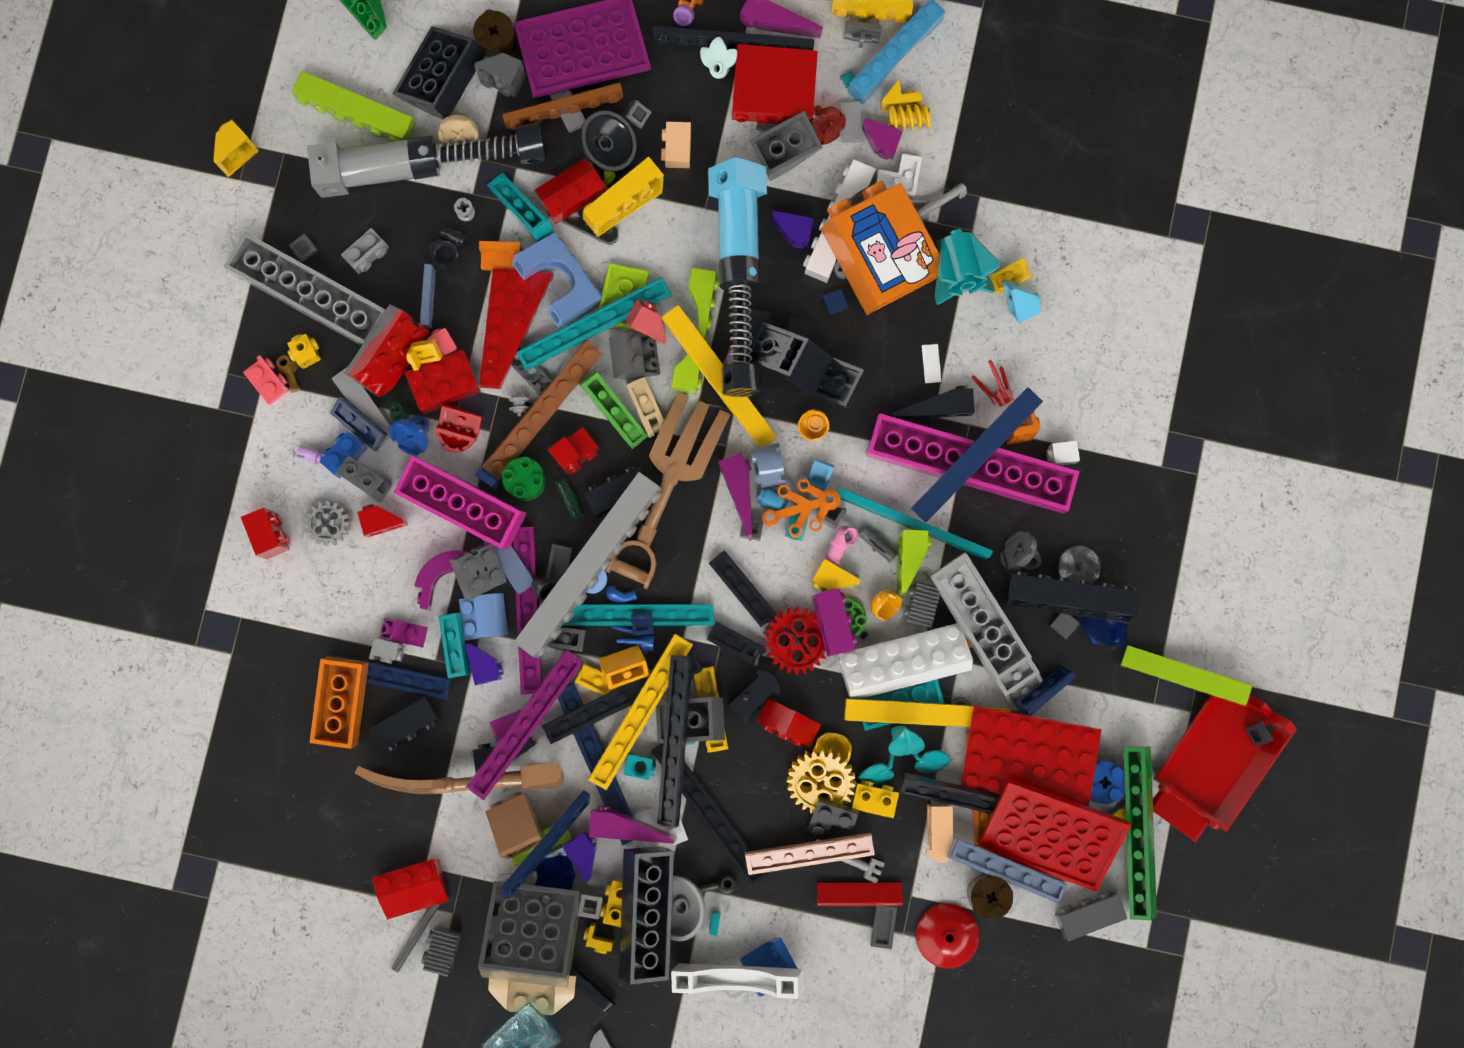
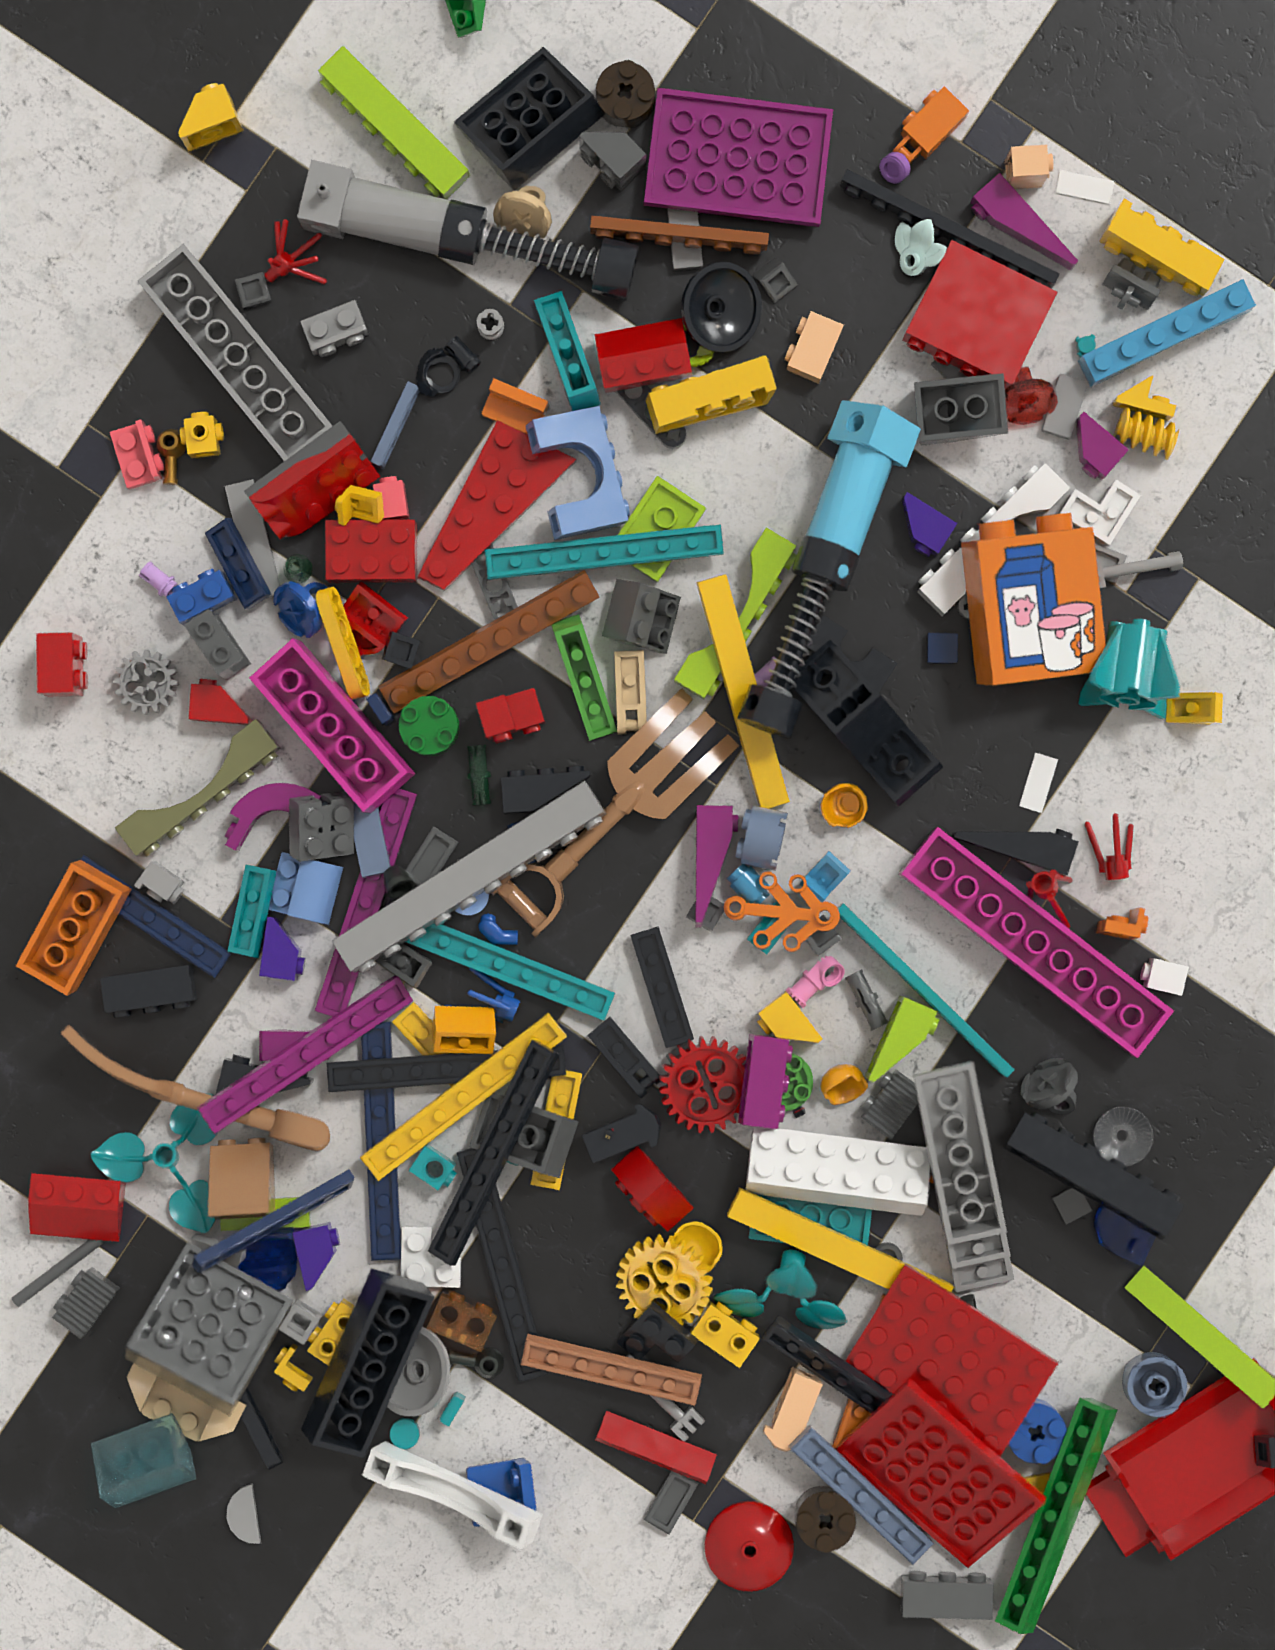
camera: 30 degrees right, 5 degrees up
magenta slope [380,618,428,648] -> none
light grey wheel [509,392,530,417] -> none
magenta slope [589,805,677,844] -> none
slope [626,299,667,344] -> none
dark blue tile [631,612,654,636] -> none
dark blue tile [910,387,1043,523] -> none
medium azure slope [1002,280,1041,323] -> none
dark blue tile [1015,665,1076,716] -> none
none -> teal plant [91,1093,218,1233]
none -> olive arch [115,719,281,857]
none -> red plant [264,219,327,284]
none -> yellow beam [316,587,370,700]
none -> black tile [381,631,420,669]
none -> teal tile [390,1418,420,1449]
none -> clear orange brick [427,1291,497,1352]
none -> red plant [1026,869,1072,929]
none -> sand blue brick [1122,1352,1187,1417]

